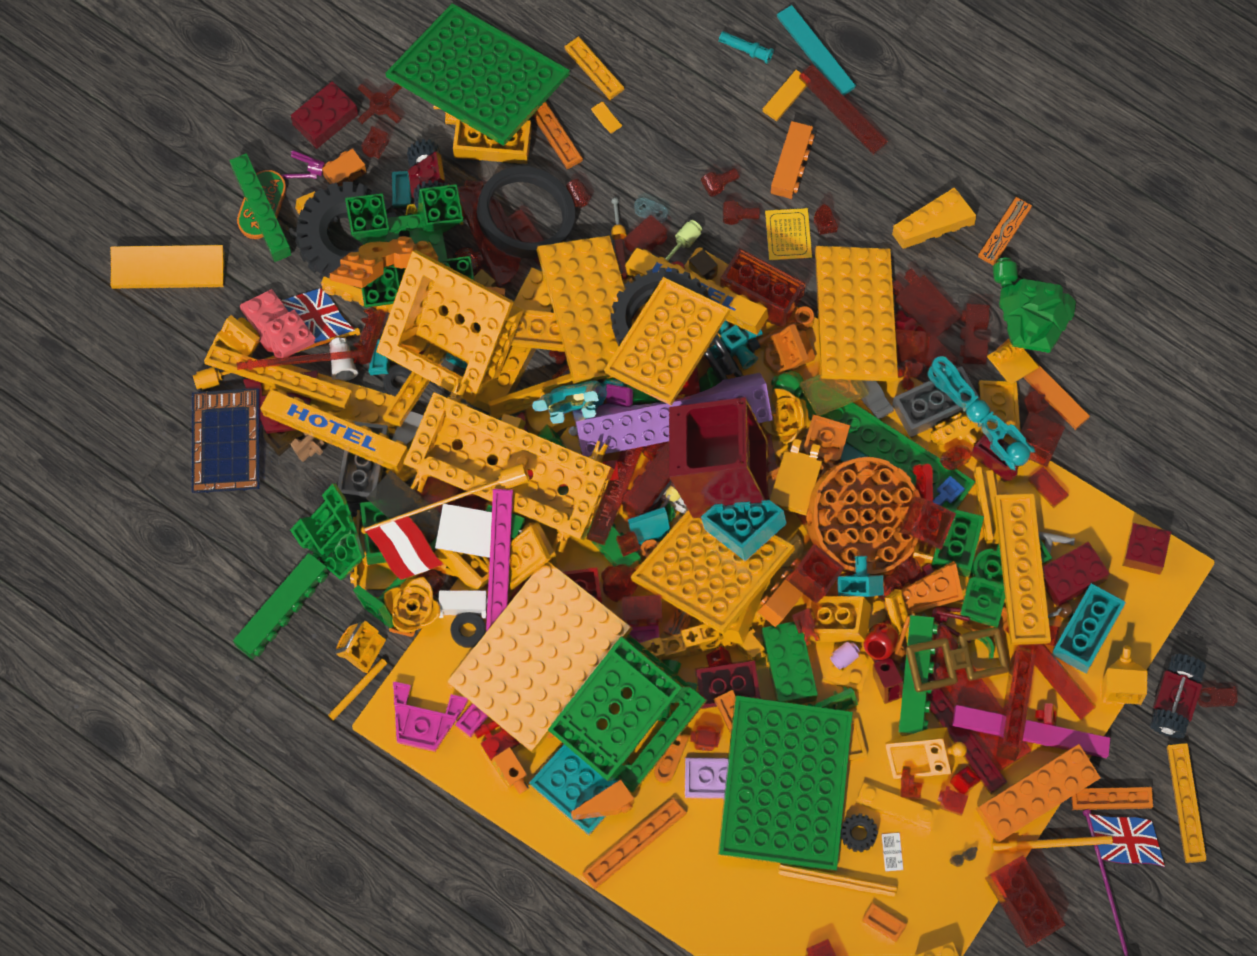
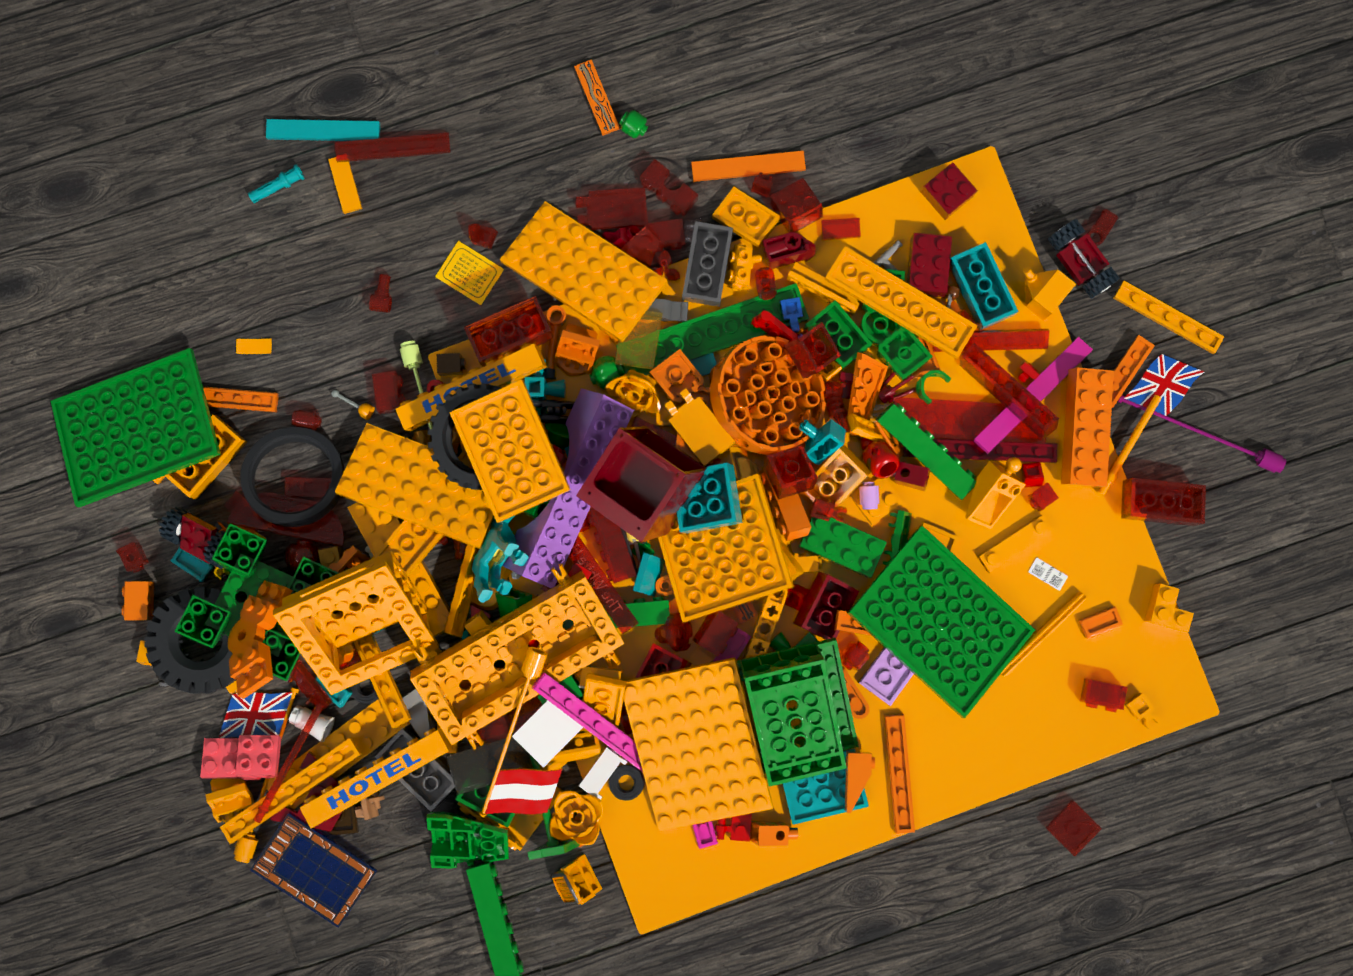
camera: 55 degrees left, 15 degrees up
light orange arch [110,245,225,289] -> none
green brick [229,153,291,262] -> none
tile [237,170,286,239] -> none
magenta plant [281,150,325,179] -> none
dark red brick [290,81,358,149] -> none
light orange bar [328,659,387,720] -> none
clear red bar [357,83,402,124] -> none
dark pink wing [393,682,468,752] -> none
clear red bracket [416,569,444,596] -> none
light orange tile [564,36,624,100] -> none
magenta tile [606,384,633,407] -> none
clear red tile [615,239,627,280] -> none
clear red tile [616,531,641,557] -> none
clear light blue beam [634,198,668,223] -> none
clear red pin [723,201,760,225] -> none
orange brick [771,121,815,199] -> none
black tyre [841,814,878,852] -> none
light orange wedge [892,187,976,249] -> none
clear red bracket [901,766,922,799] -> none
pearl gold bar [906,627,1010,692] -> none
teal piece [928,356,1035,470] -> none
clear smoke piece [949,847,978,867] -> none
light orange hinge [987,342,1039,385] -> none
green wedge [999,279,1076,353] -> none

